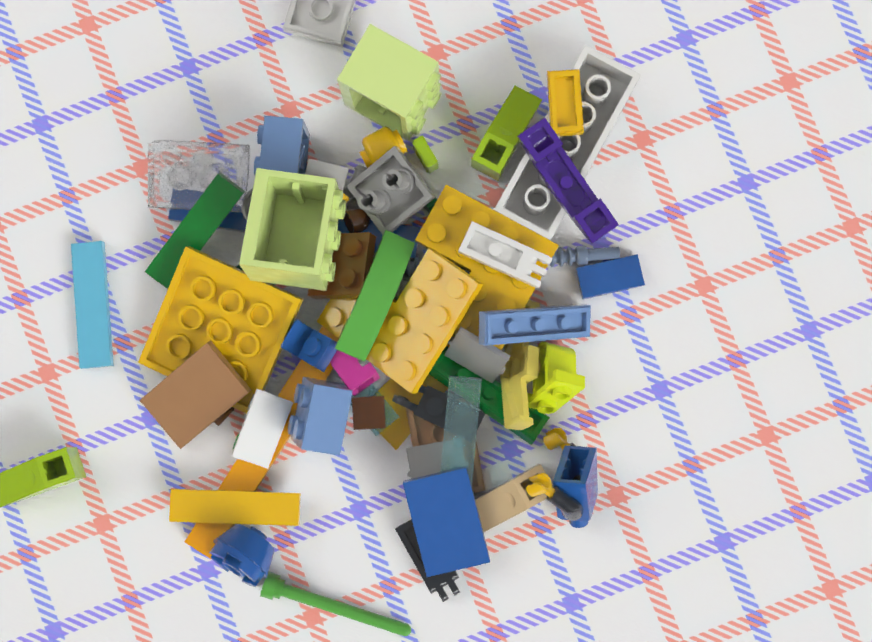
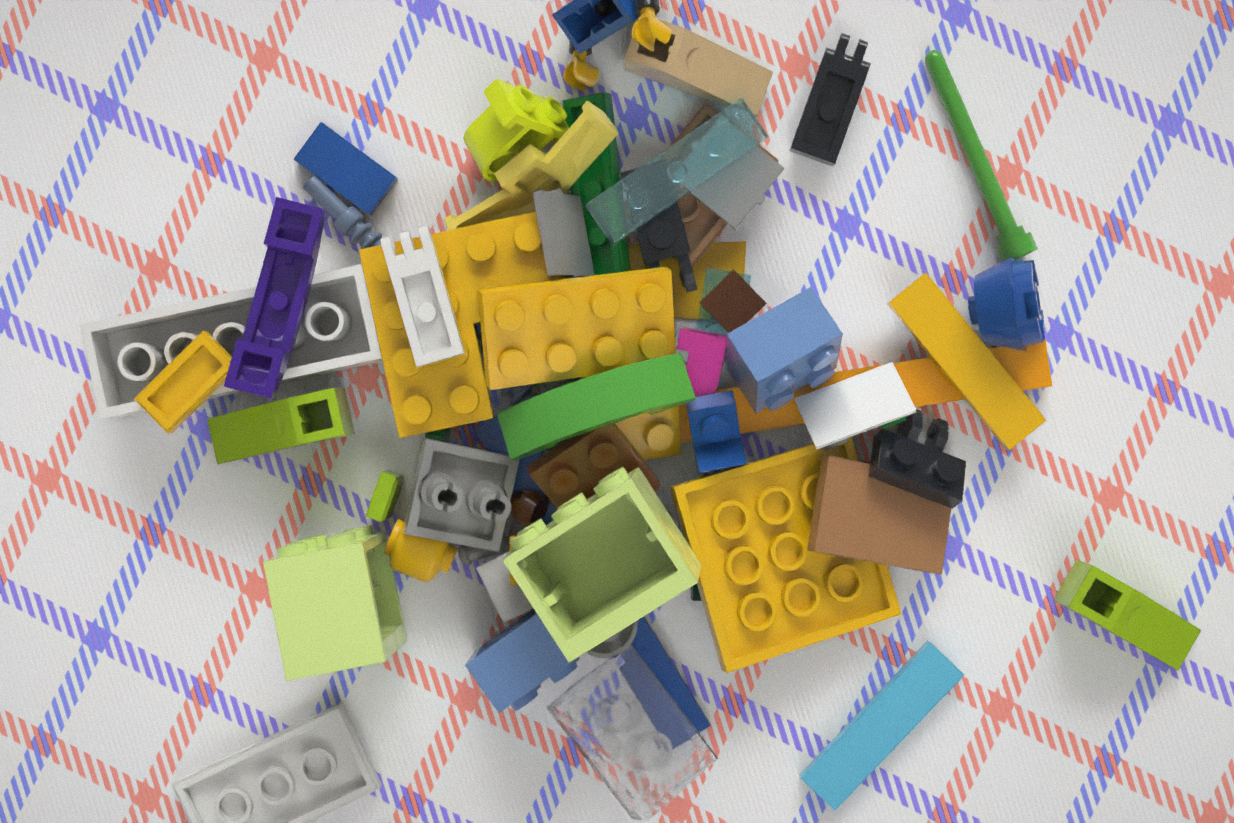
camera: 140 degrees left, 5 degrees up
green tile [145,172,245,289] -> none
blue tile [403,466,491,577] -> none
medium blue tile [479,304,591,346] -> none
none -> black hinge [869,409,966,509]

